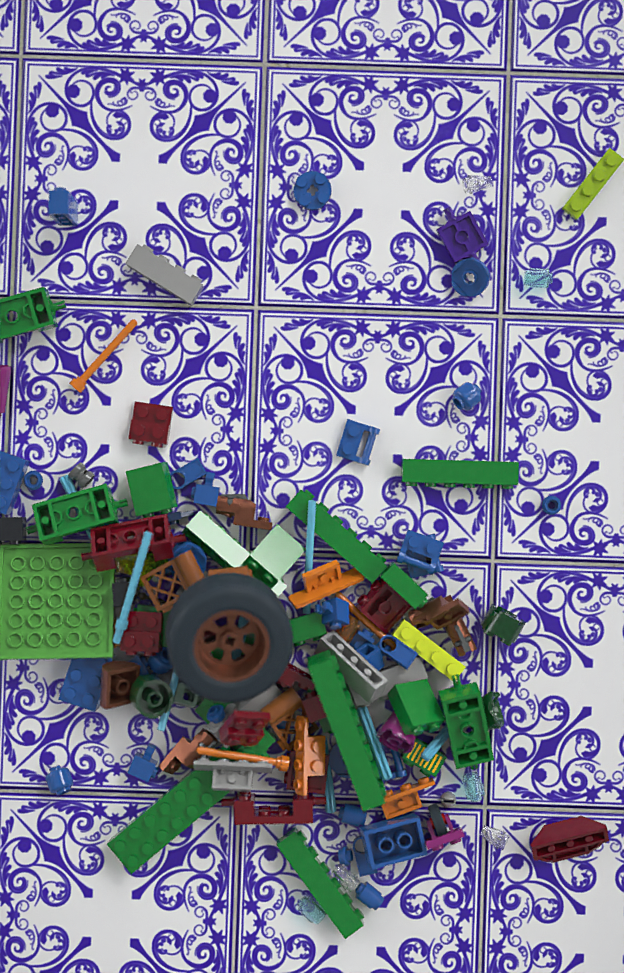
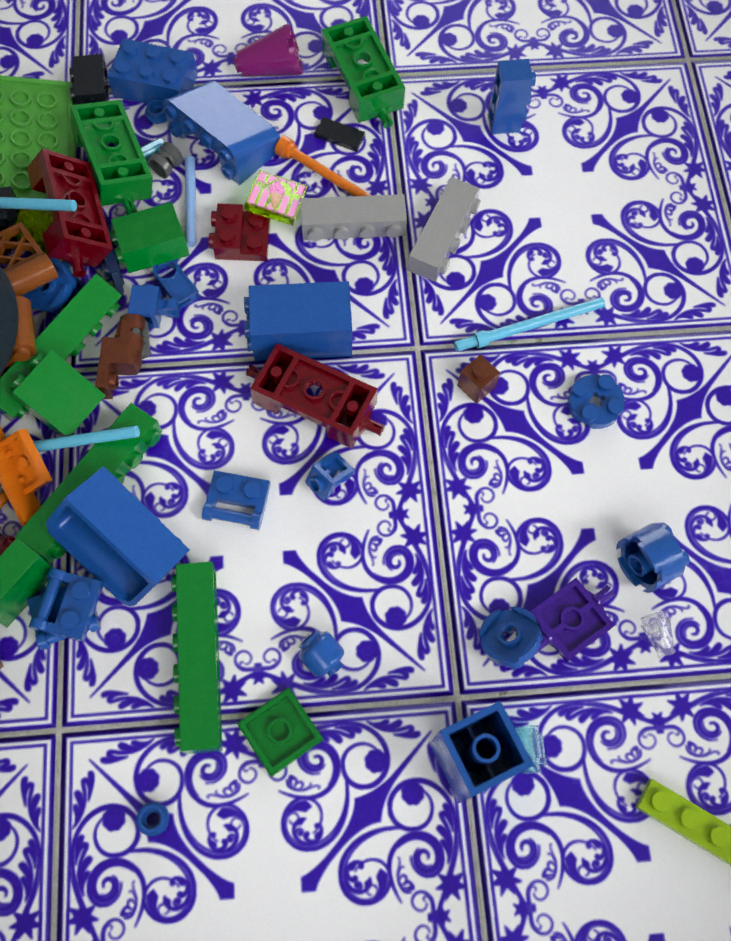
camera: 85 degrees right, 20 degrees down
none -> blue windscreen [46,466,190,606]
none -> windscreen [163,81,280,186]
none -> light blue bar [185,156,196,247]
none -> green tile [237,687,324,778]
none -> tile [244,169,308,226]
none -> blue brick [244,281,352,361]
none -> dark red brick [246,344,385,449]
none -> light grey brick [301,194,407,241]
none -> blue bracket [305,451,355,501]
none -> black piece [314,117,365,152]
none -> blue brick [429,700,534,803]
none -> medium azure bar [454,297,605,352]
none -> copper brick [457,354,500,404]
none -> blue brick [616,523,690,593]

